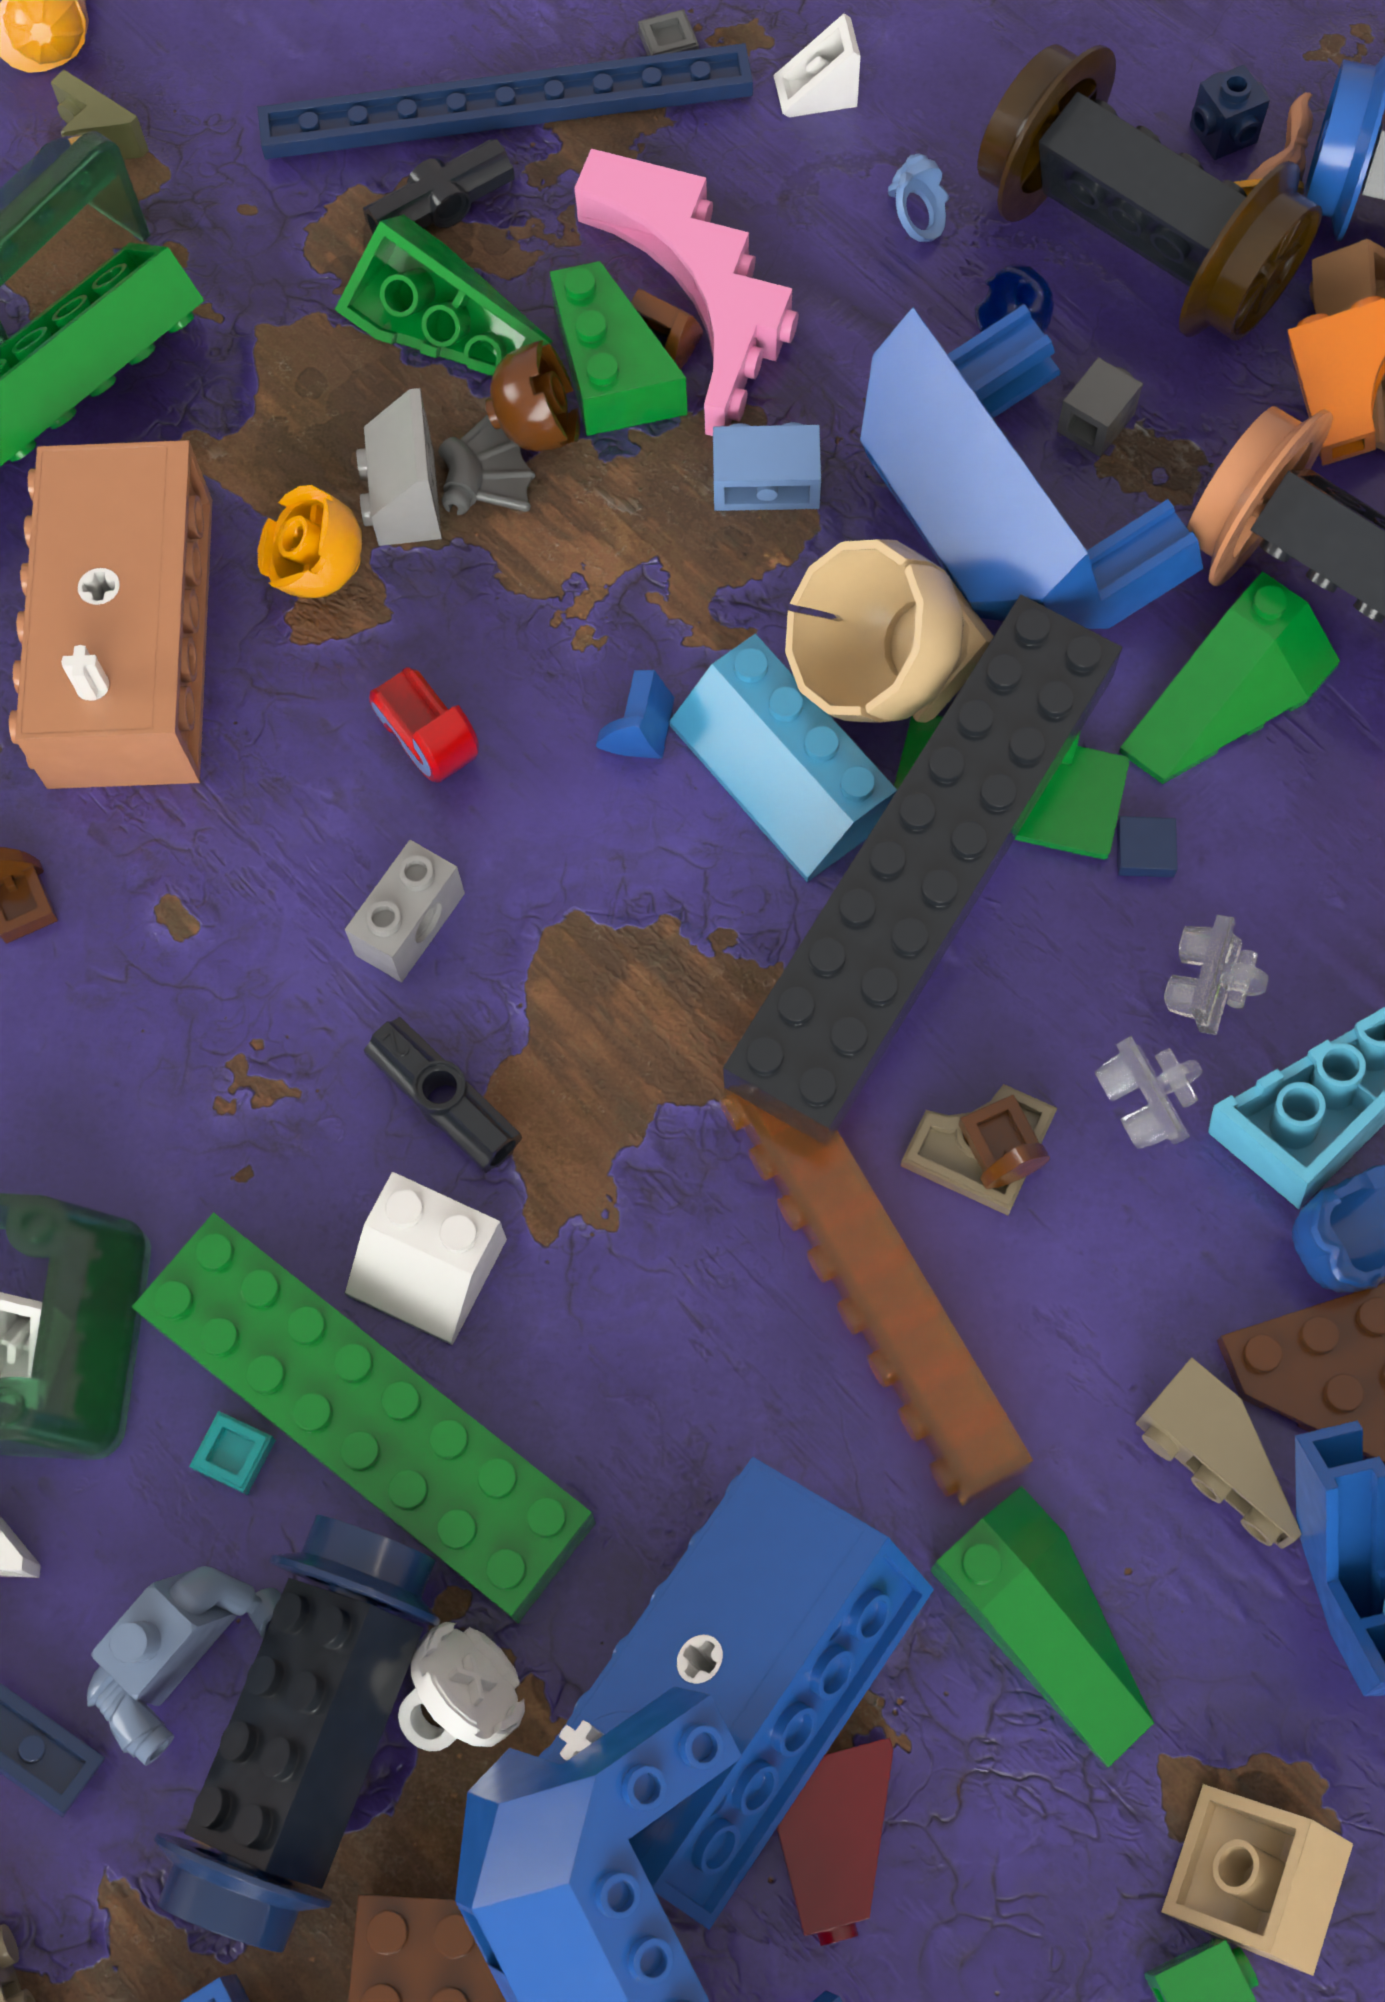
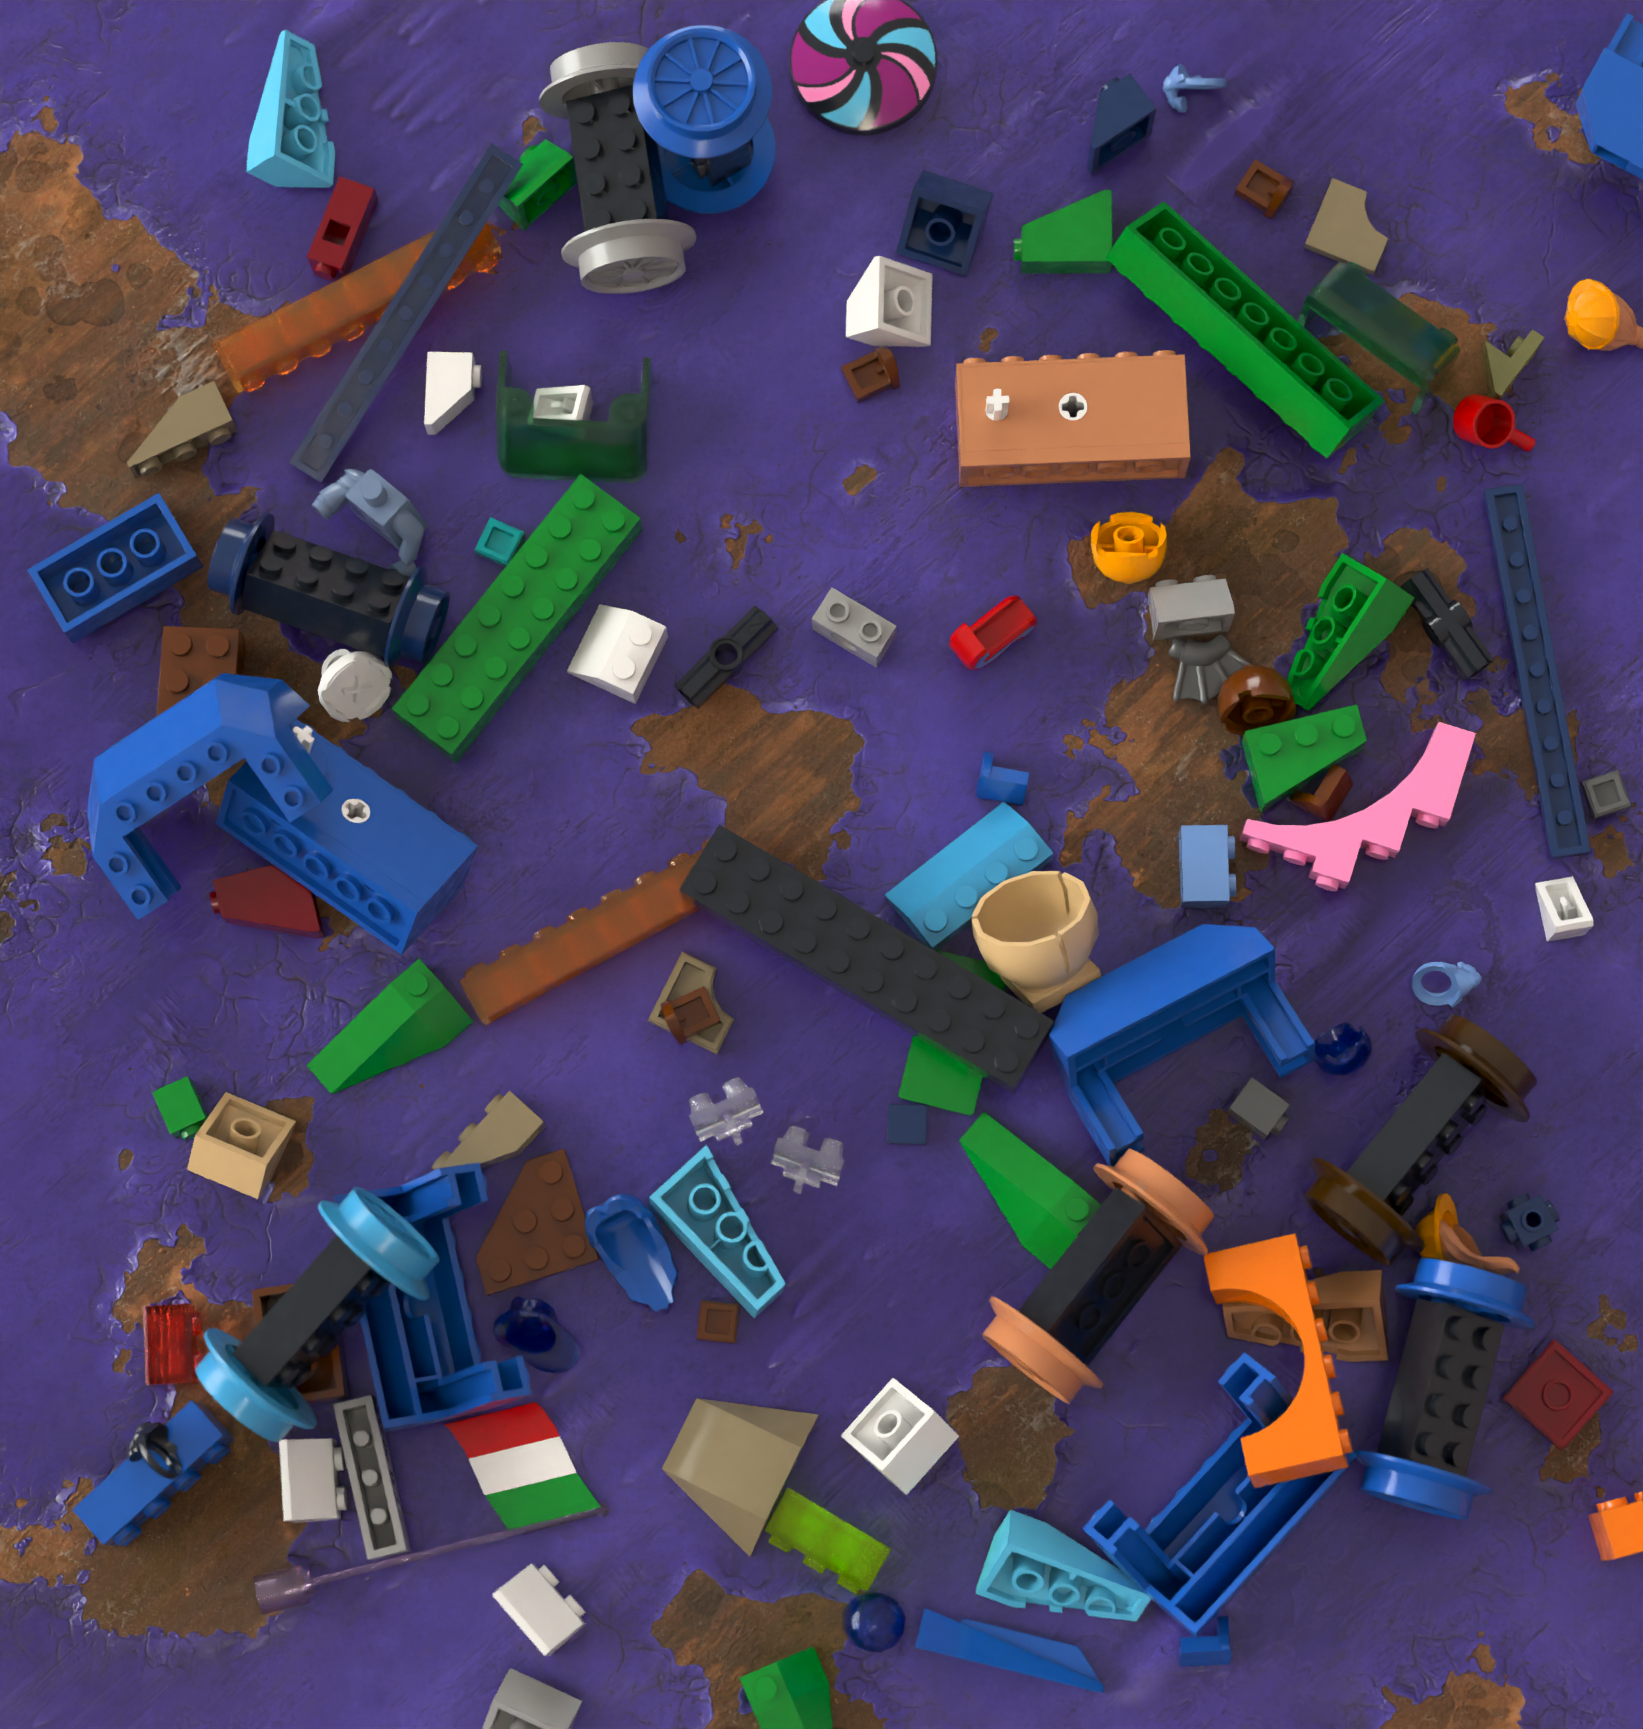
camera: 90 degrees right, 10 degrees up
none -> red piece [1453,394,1535,452]

